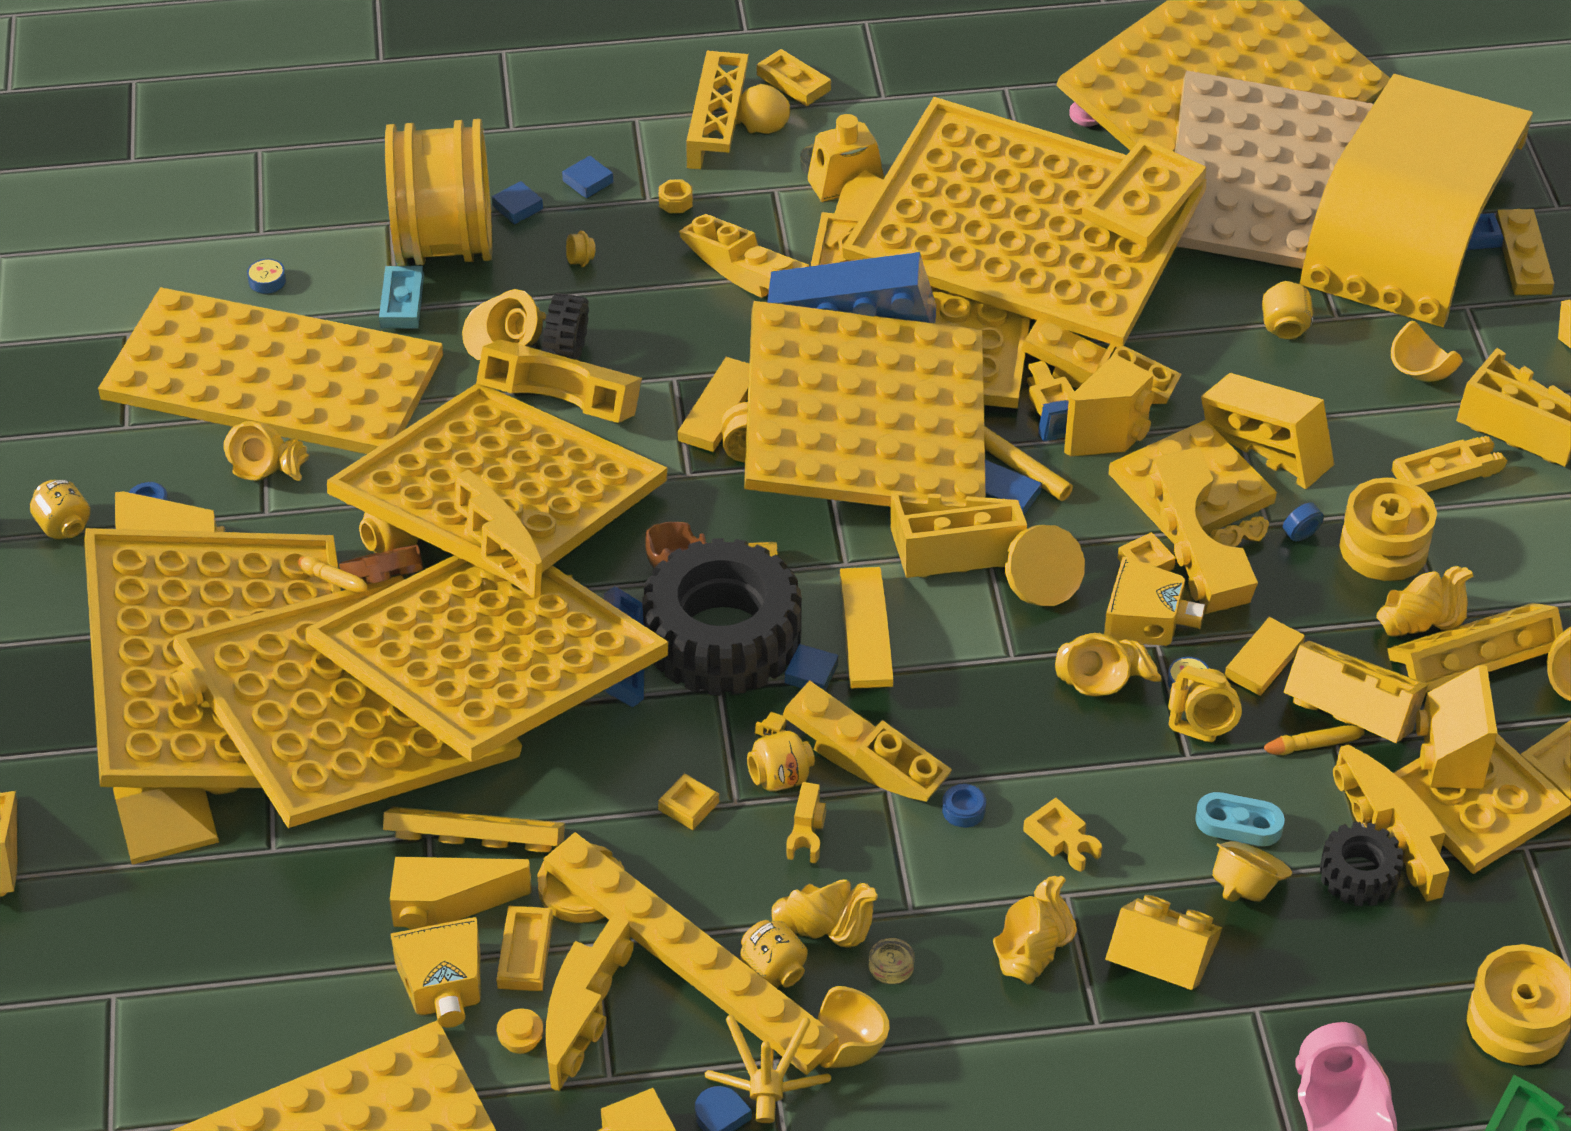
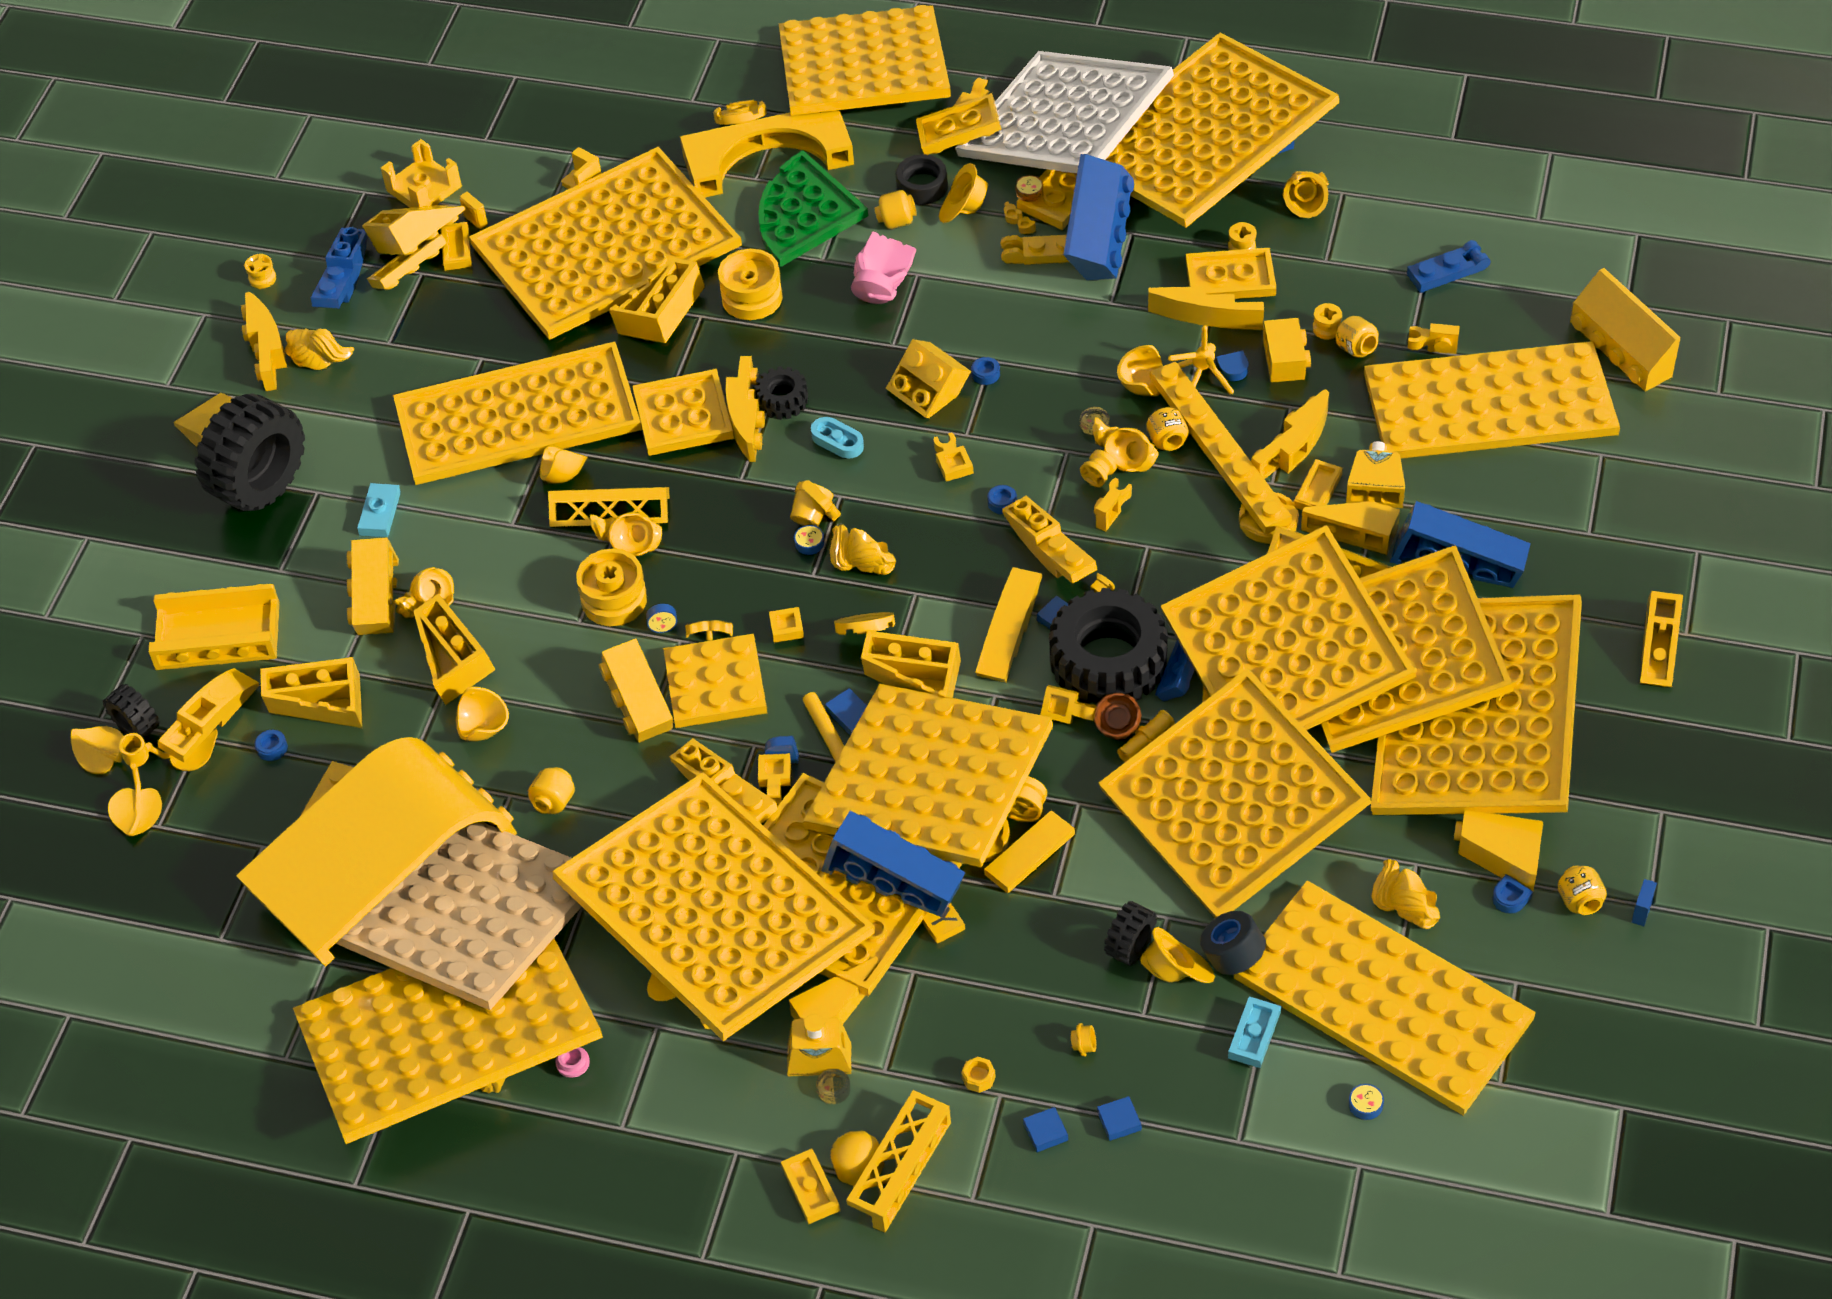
camera: 155 degrees left, 5 degrees up
yellow plate [170,663,207,706] -> none
yellow piece [298,556,367,593] -> none
dark orange plate [339,545,424,584] -> none
yellow wheel [385,119,493,266] -> none
yellow slope [454,470,543,599] -> none
yellow arch [476,340,642,423] -> none
yellow plate [497,1009,543,1054] -> none
yellow tile [658,773,719,830] -> none
yellow slope [679,214,809,298] -> none
yellow head [747,731,815,792] -> none
yellow hair [993,876,1077,985] -> none
yellow slope [1064,354,1154,456] -> none
yellow plate [1082,137,1206,248] -> none
yellow torso [1104,557,1205,646] -> none
yellow arch [1146,447,1258,614] -> none
yellow piece [1212,841,1293,902] -> none
yellow tile [1225,617,1305,696] -> none
yellow piece [1264,725,1364,755] -> none
yellow wedge [1283,641,1429,743] -> none
yellow hinge [1391,436,1507,493] -> none
yellow slope [1416,665,1497,789] -> none
none -> blue tile [971,357,1000,385]
none -> yellow wheel [1080,450,1117,487]
none -> yellow pin [1117,710,1175,762]
none -> black wheel [1200,911,1266,975]
none -> blue wedge [1390,501,1531,588]

